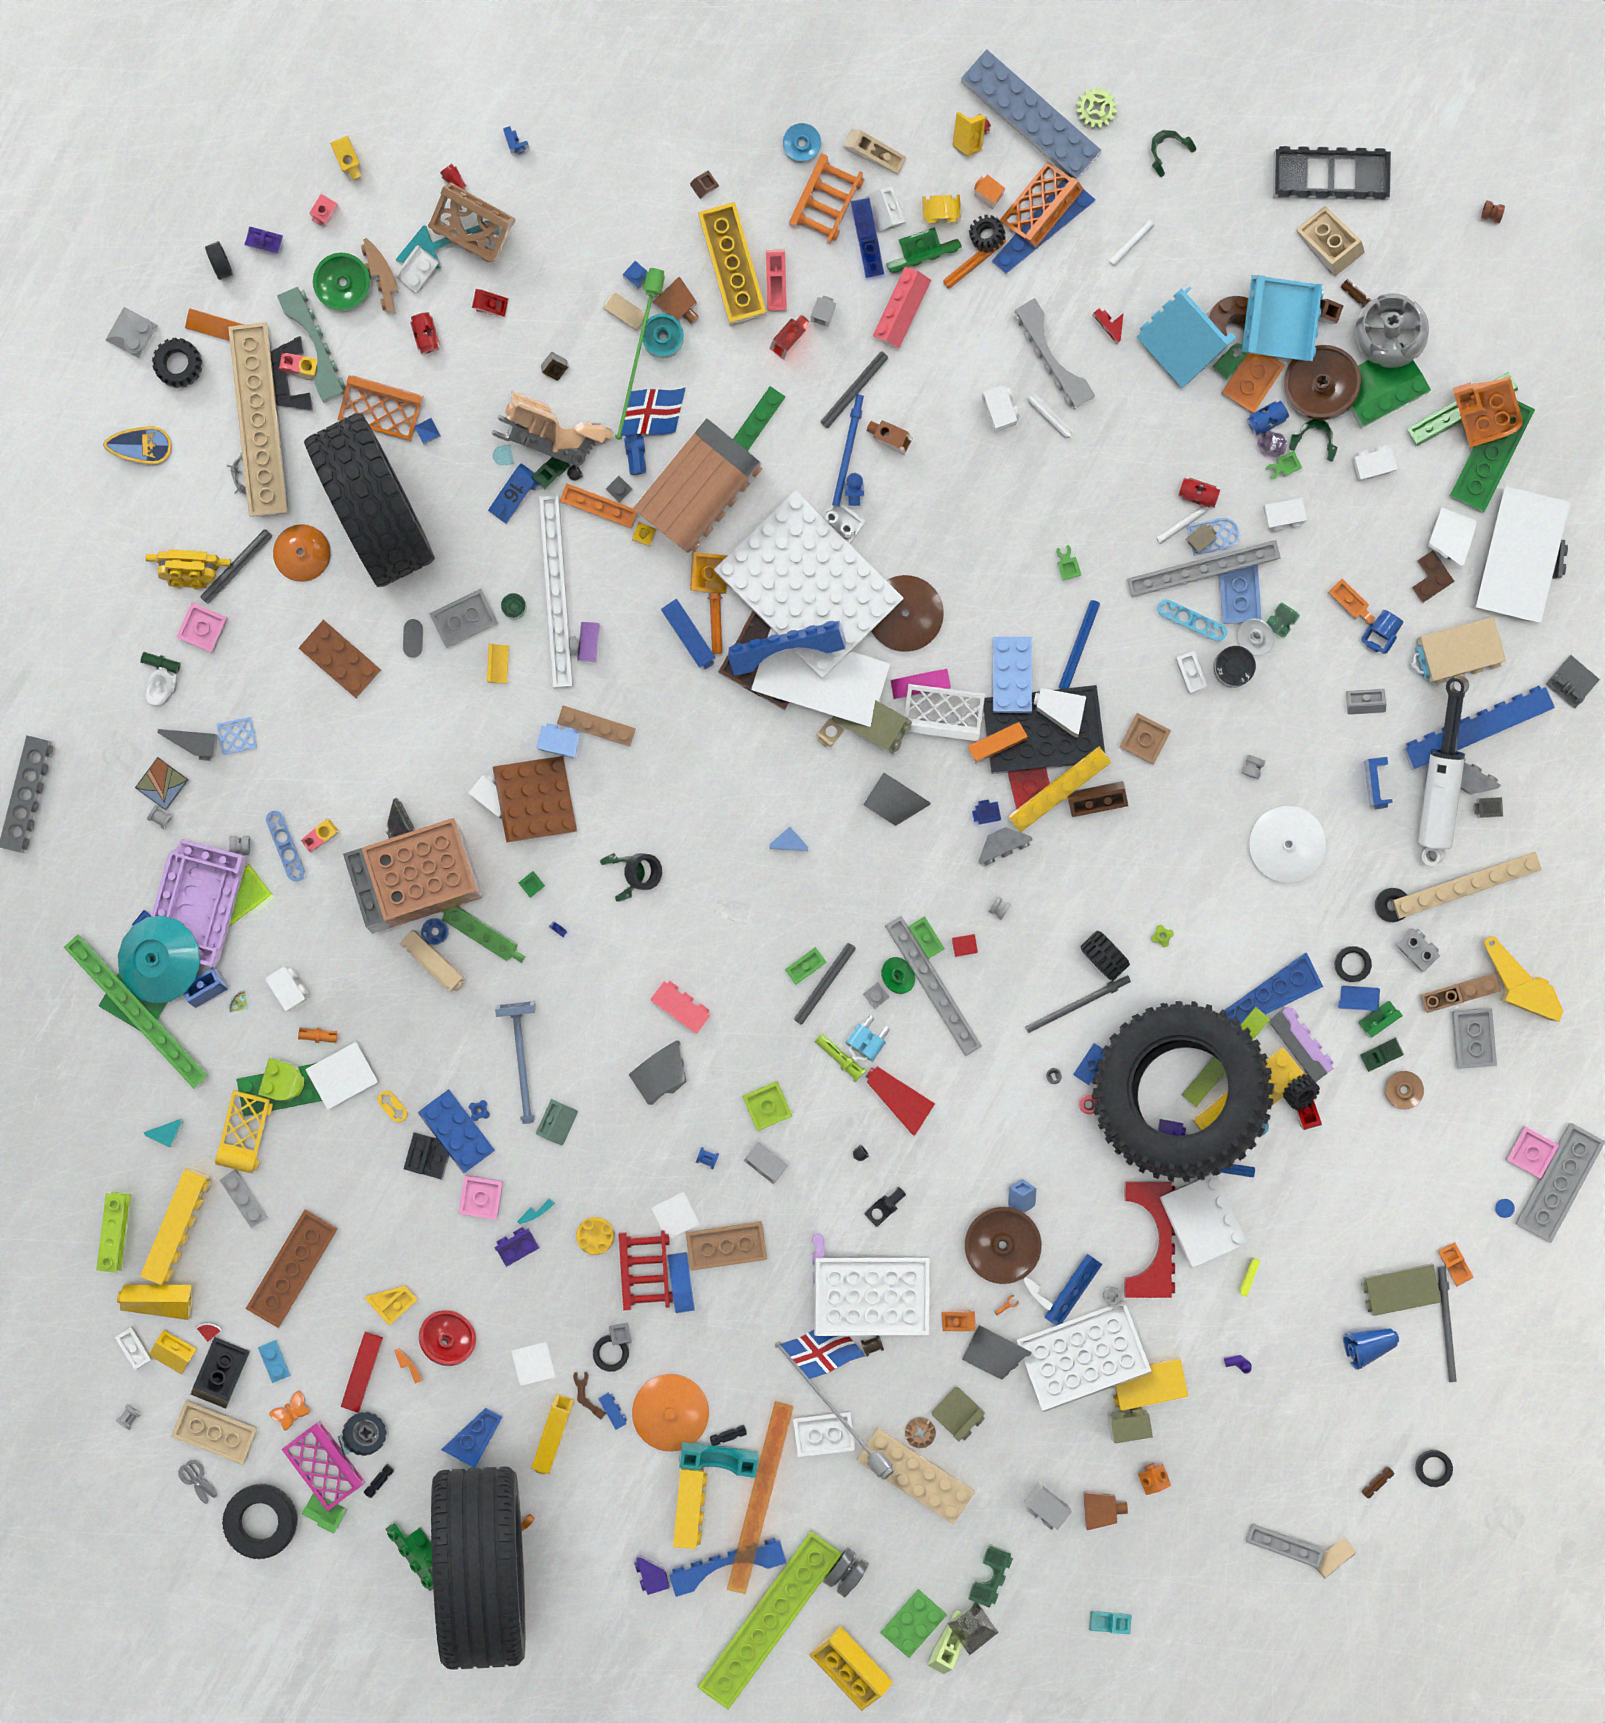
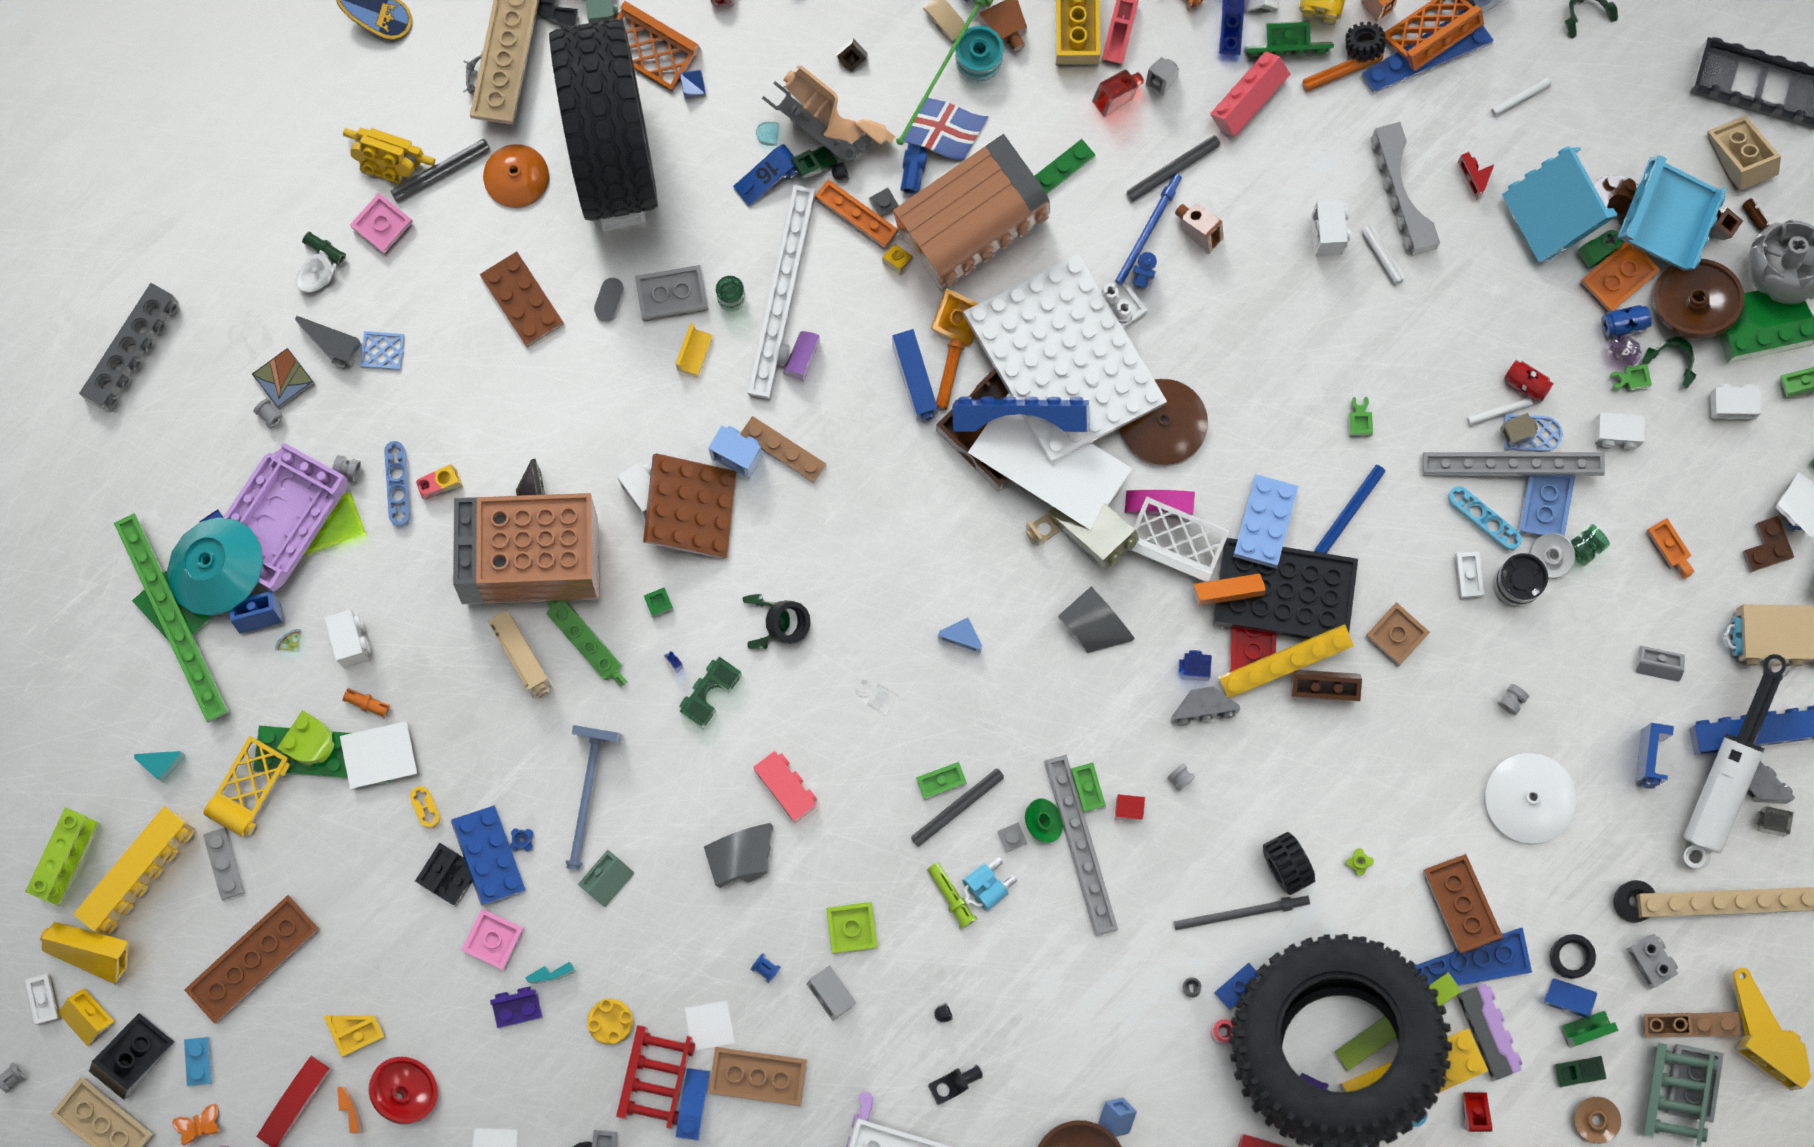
camera: 15 degrees right, 10 degrees down
red tile [196,1323,223,1342] -> none
blue wheel [421,918,449,945] -> none
red slope [866,1066,935,1136] -> none
white slope [1034,688,1086,737] -> none
black tyre [1283,1074,1320,1110] -> none
blue piece [1361,609,1404,654] -> none
none -> clear green arch [679,657,742,730]
none -> dark orange plate [1423,854,1503,955]
none -> sand green fence [1644,1043,1719,1147]

